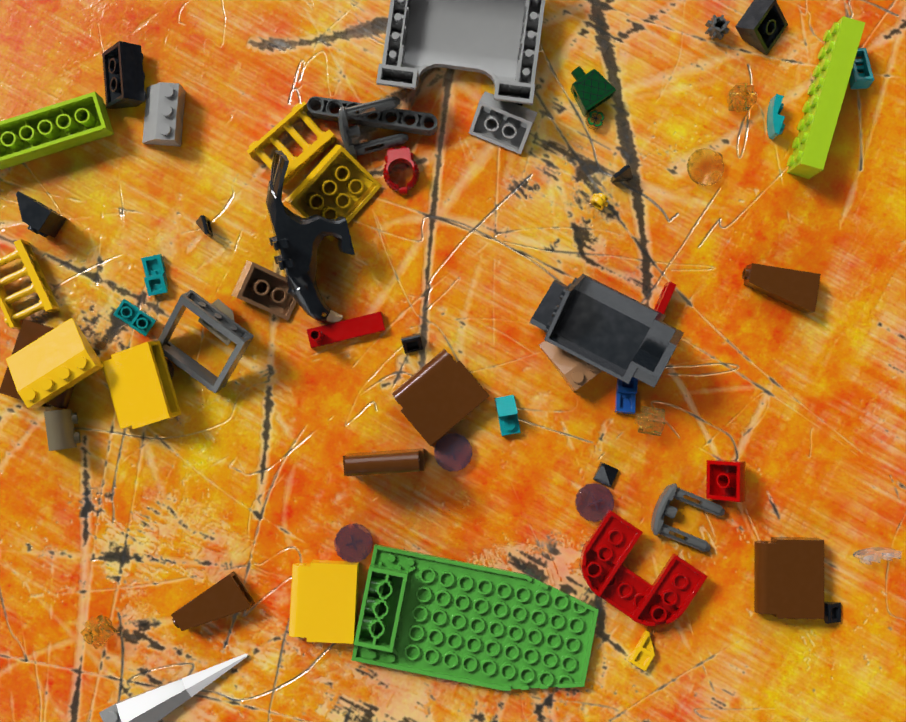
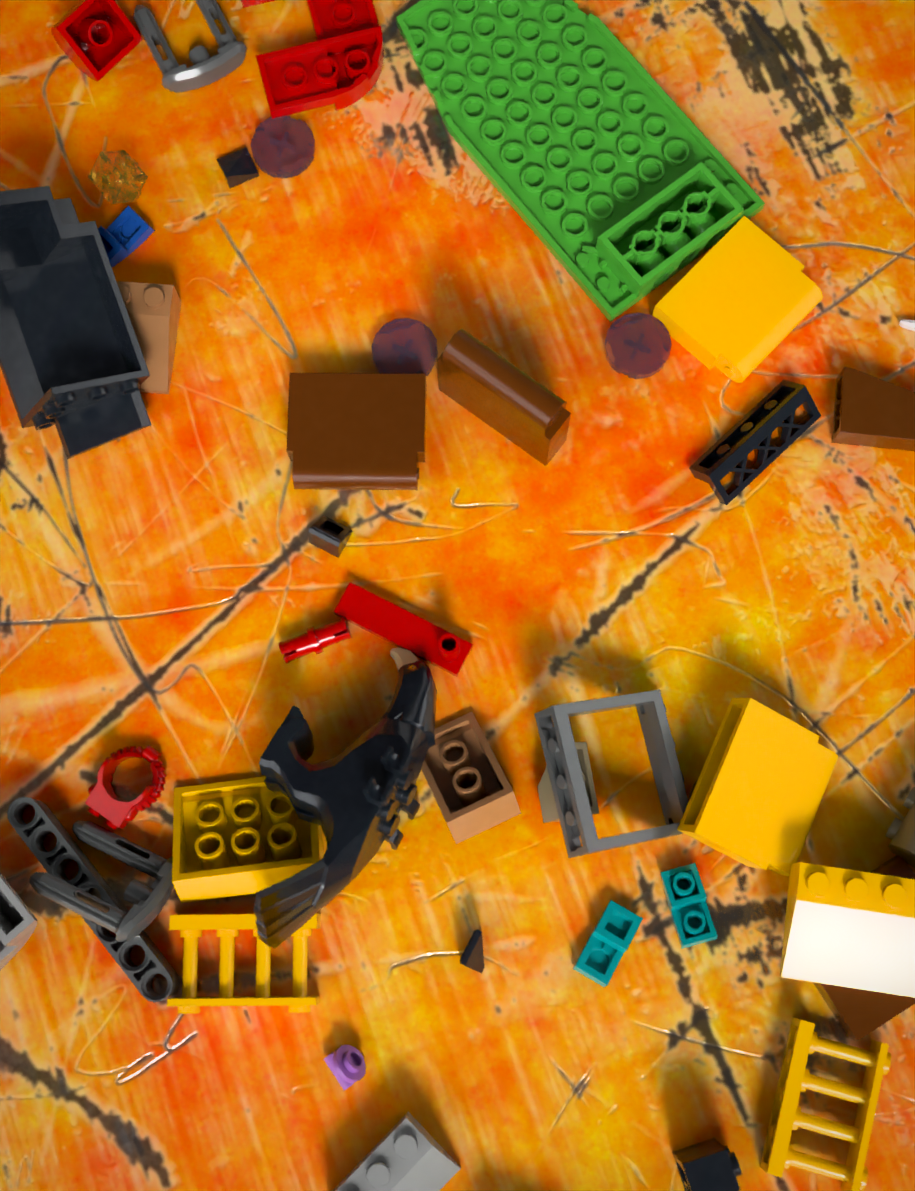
camera: 135 degrees left, 10 degrees down
teal slope [495,395,521,436] -> none
none -> red pin [278,617,352,664]
none -> medium lavender plate [324,1045,366,1090]
none -> black fence [689,380,821,505]

